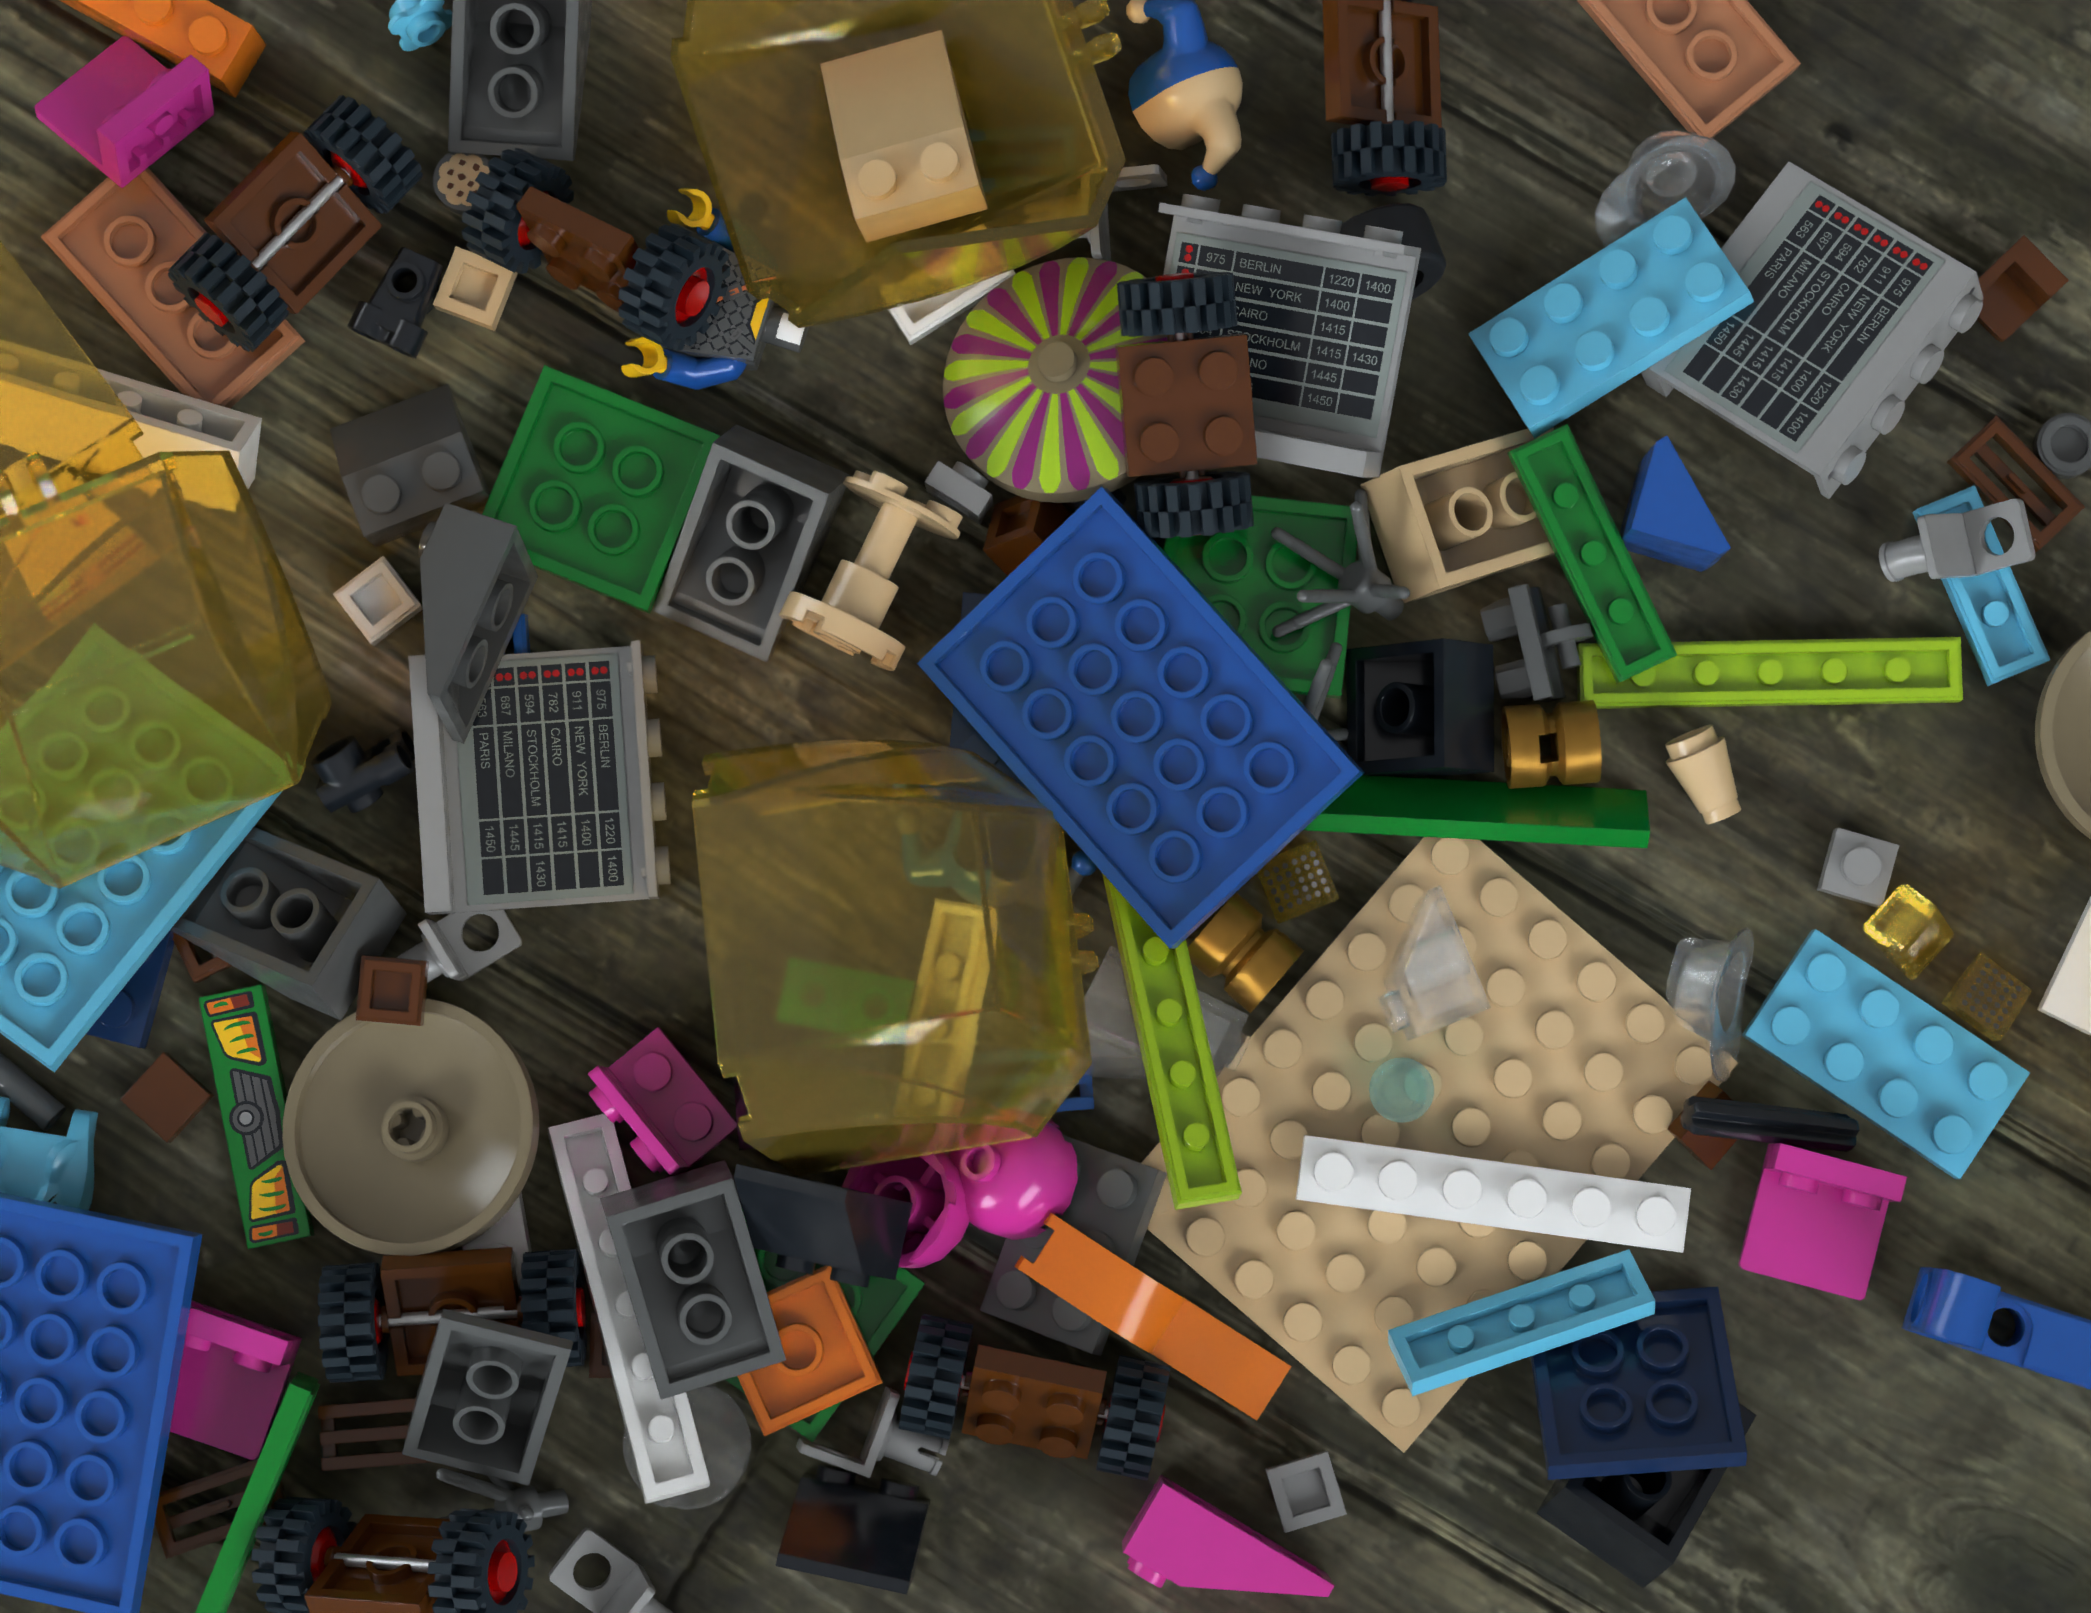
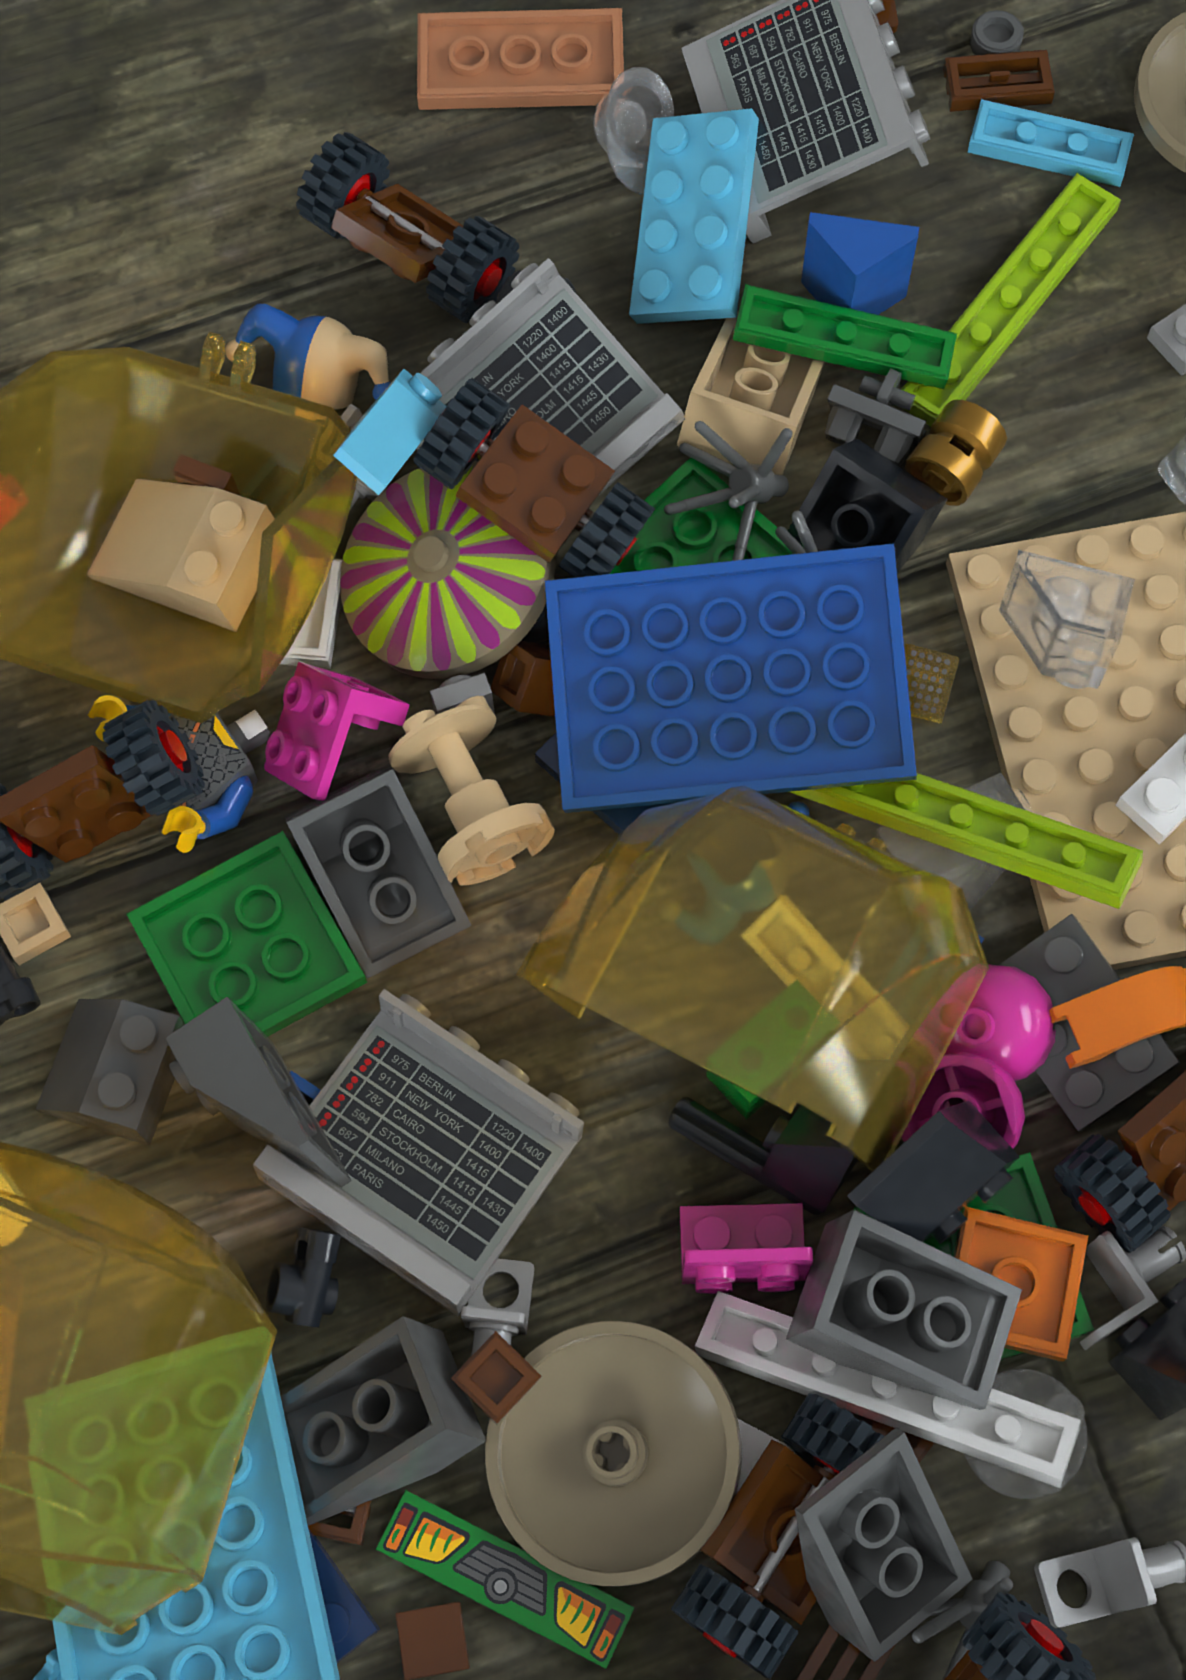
camera: 55 degrees left, 15 degrees down
white tile [333,556,423,646] -> none
pearl gold wheel [1188,892,1304,1013] -> none
green tile [1304,775,1650,848] -> none
clear light blue plate [1369,1058,1434,1122] -> none
tan cone [1665,725,1741,824] -> none
light grey bracket [1879,498,2035,582] -> none
none -> reddish brown tile [172,454,241,496]
none -> dark pink bracket [264,661,410,801]
none -> medium azure slope [333,369,447,495]

